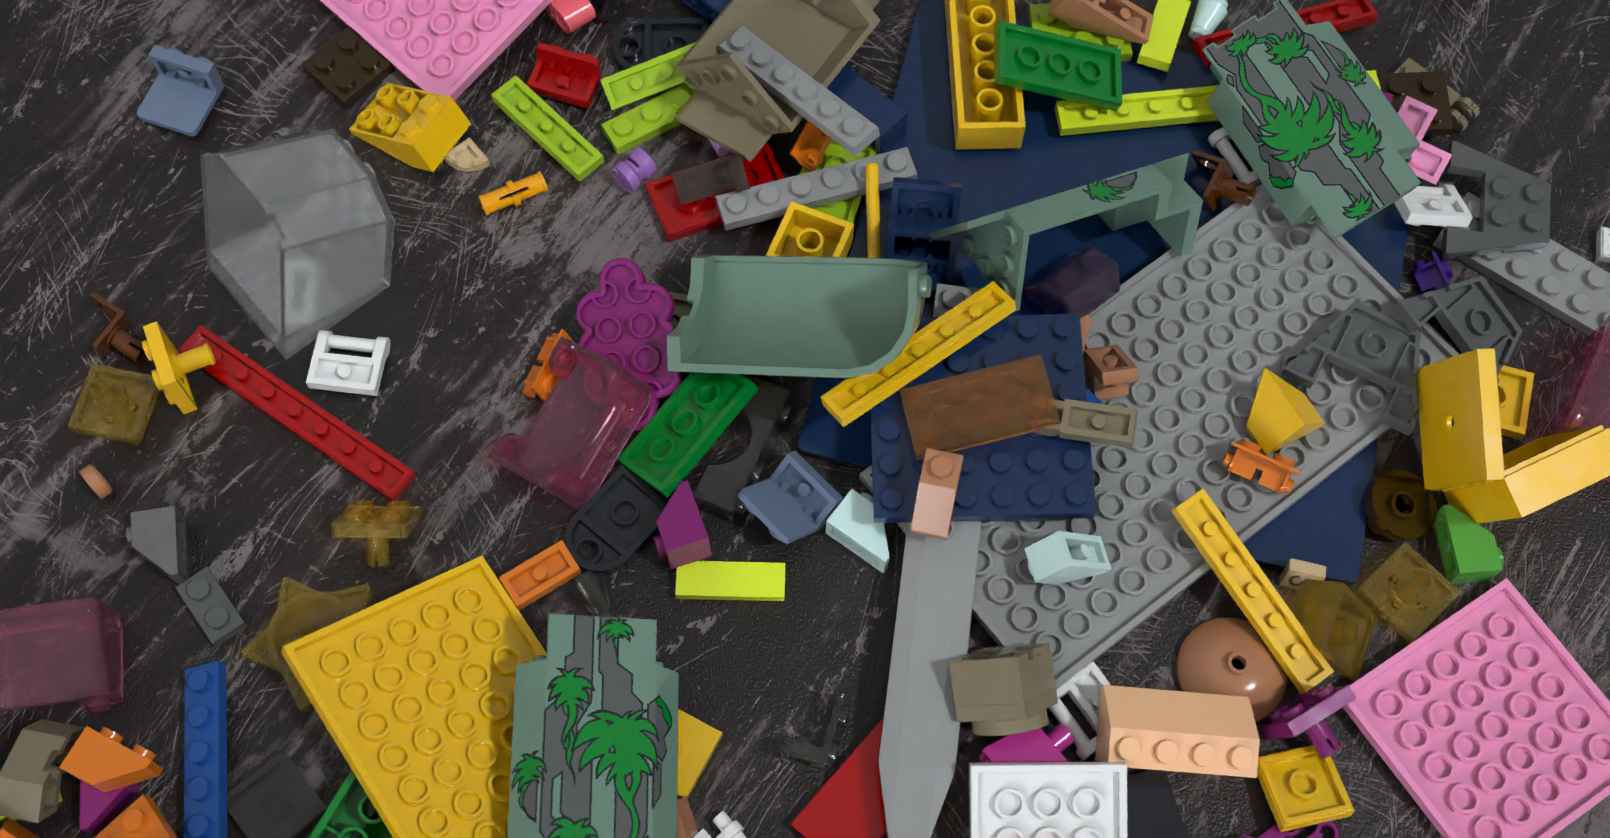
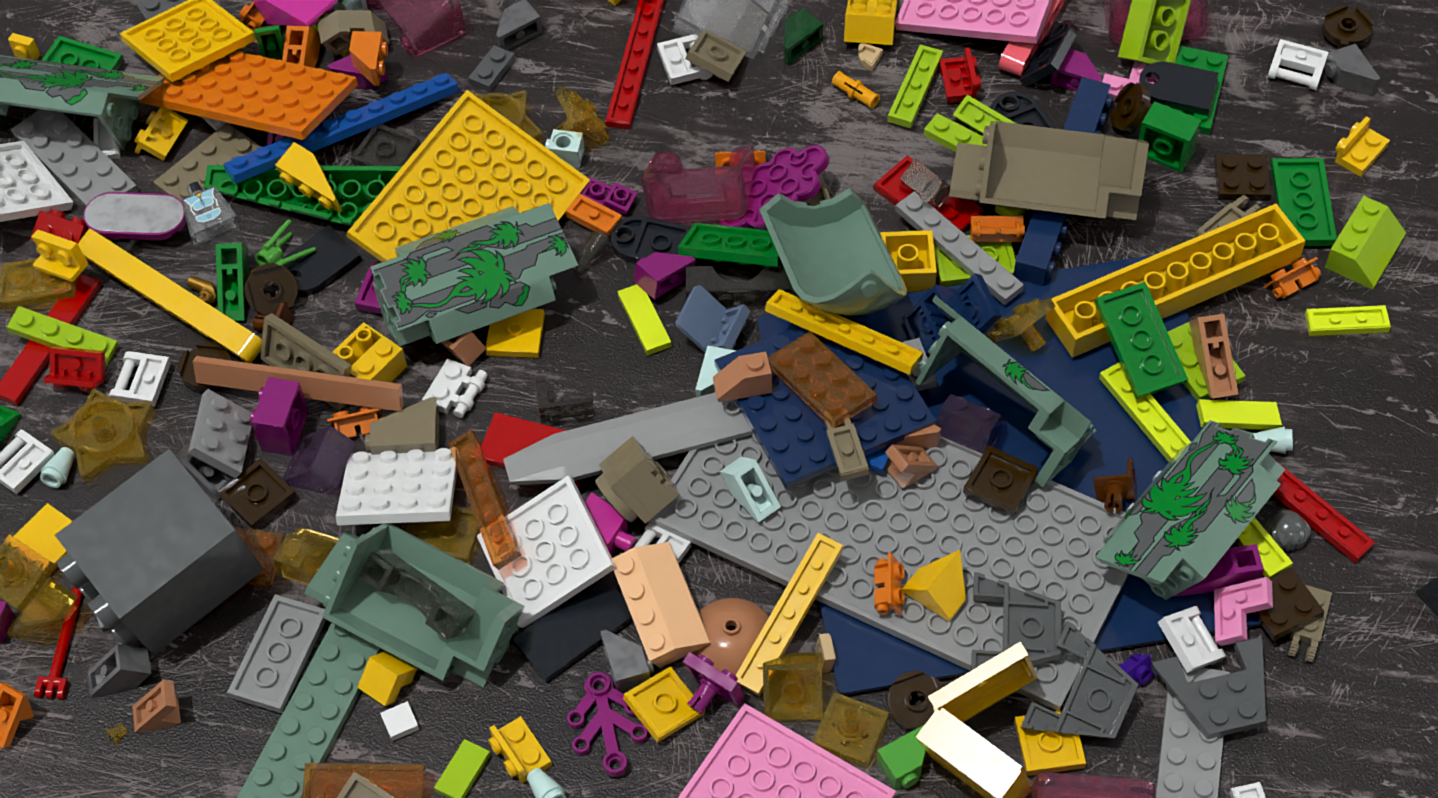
camera: 70 degrees right, 10 degrees down
medium lavender wheel [611,147,658,194] -> none
light grey plate [719,26,880,156] -> none
yellow bar [865,163,881,258] -> none
none -> light aqua brick [545,129,585,168]
none -> magenta slope [581,177,637,214]
none -> flat silver slope [600,630,654,693]
none -> dark tan plate [685,29,747,82]
none -> dark green slope [784,8,823,65]
none -> dark brown plate [963,445,1039,516]
none -> clear yellow plate [987,297,1056,352]

